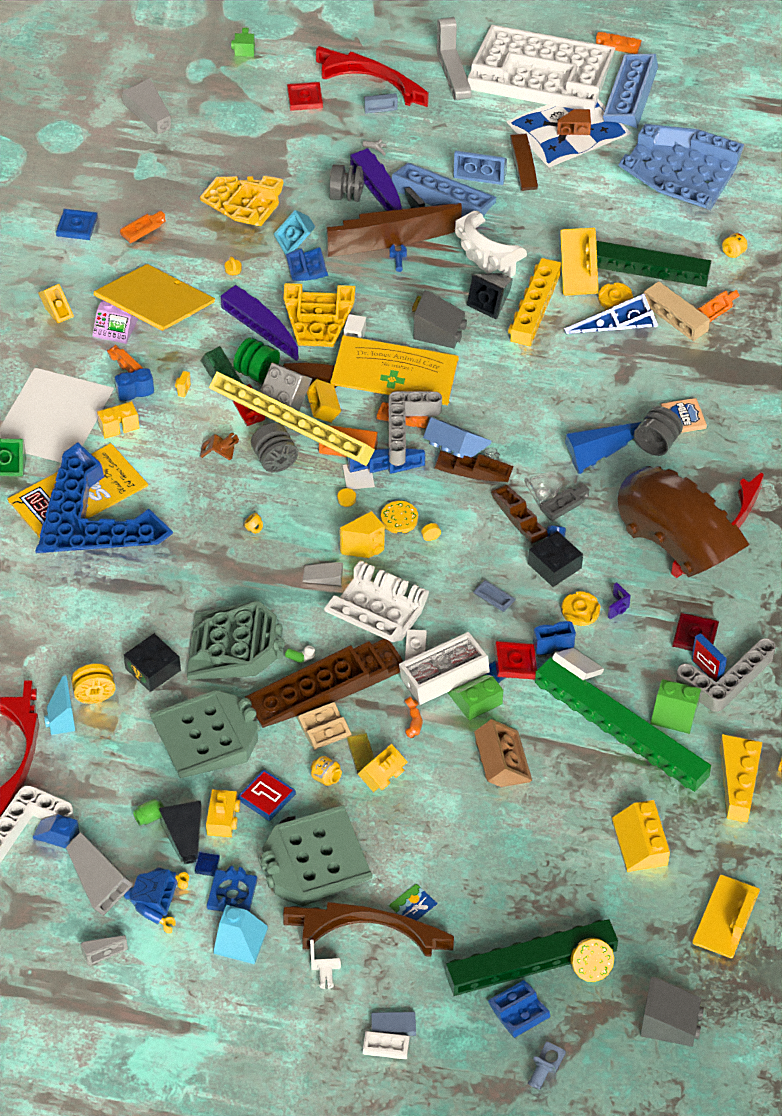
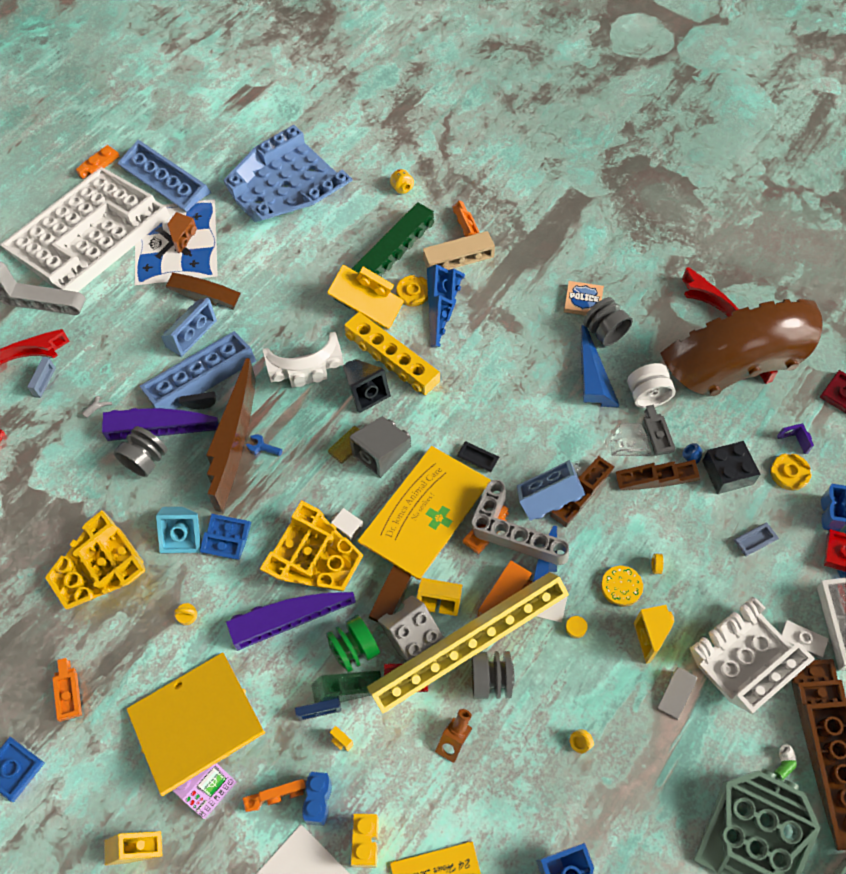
camera: 65 degrees left, 10 degrees up
none -> dark blue tile [295,698,342,721]
none -> black tile [456,441,500,473]
none -> white wheel [627,363,676,408]

